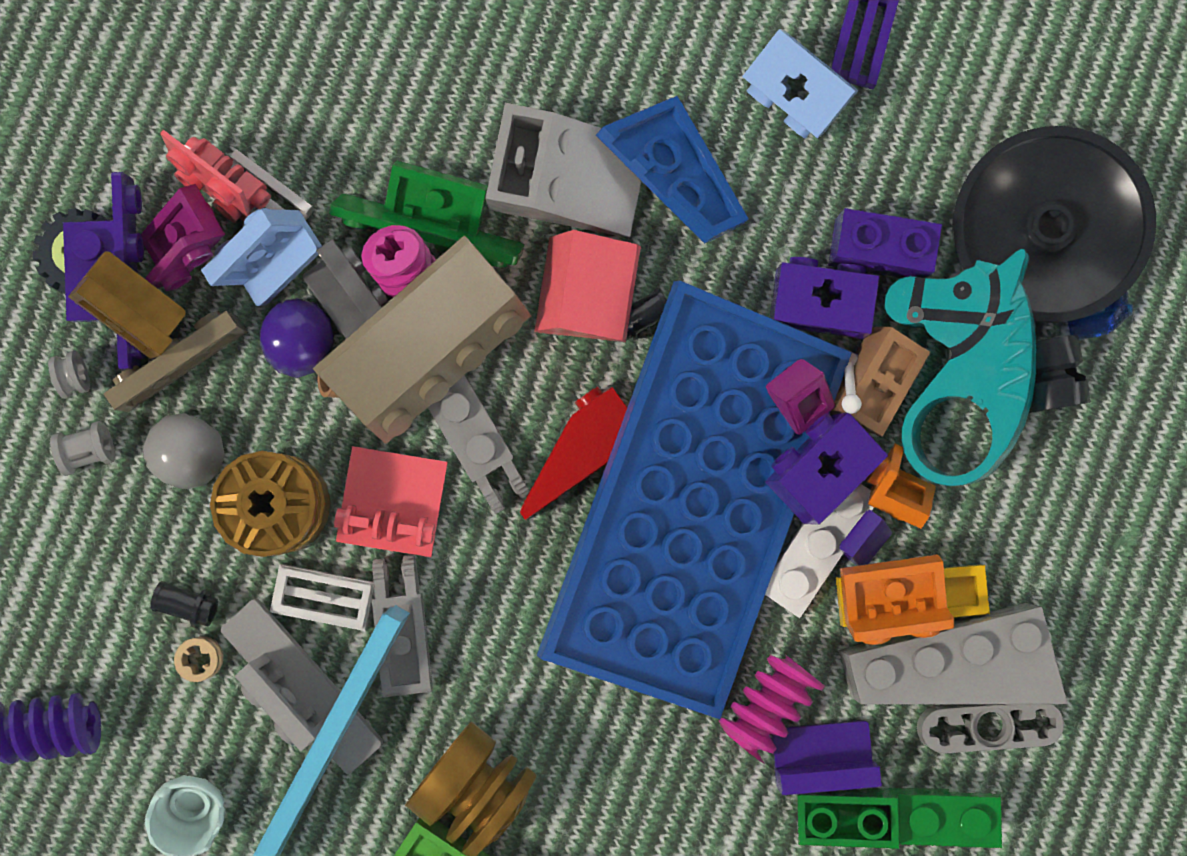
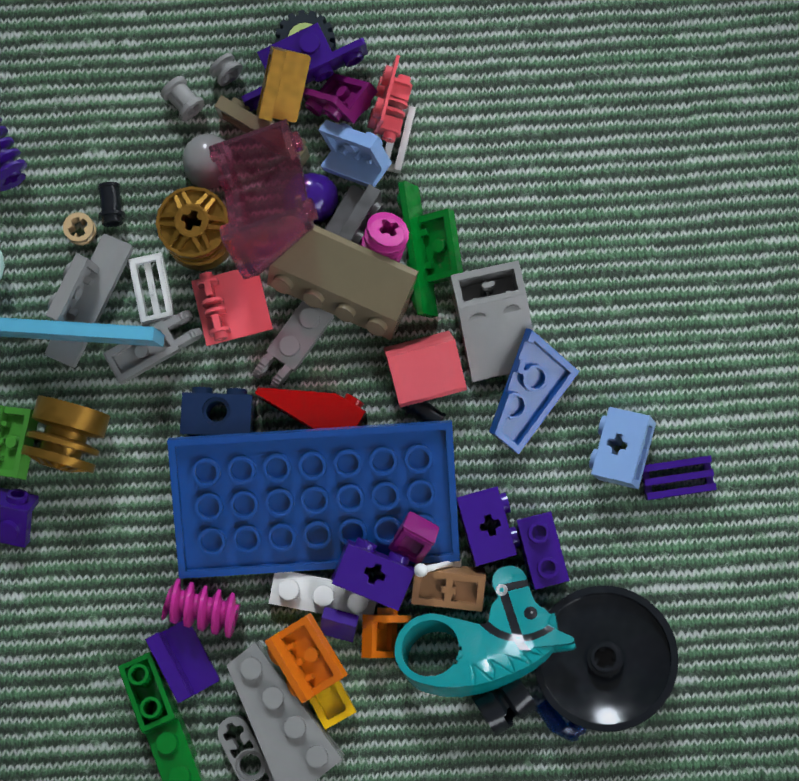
camera: 70 degrees right, 5 degrees down
none -> dark blue brick [180,387,256,437]
none -> clear pink windscreen [209,119,318,280]

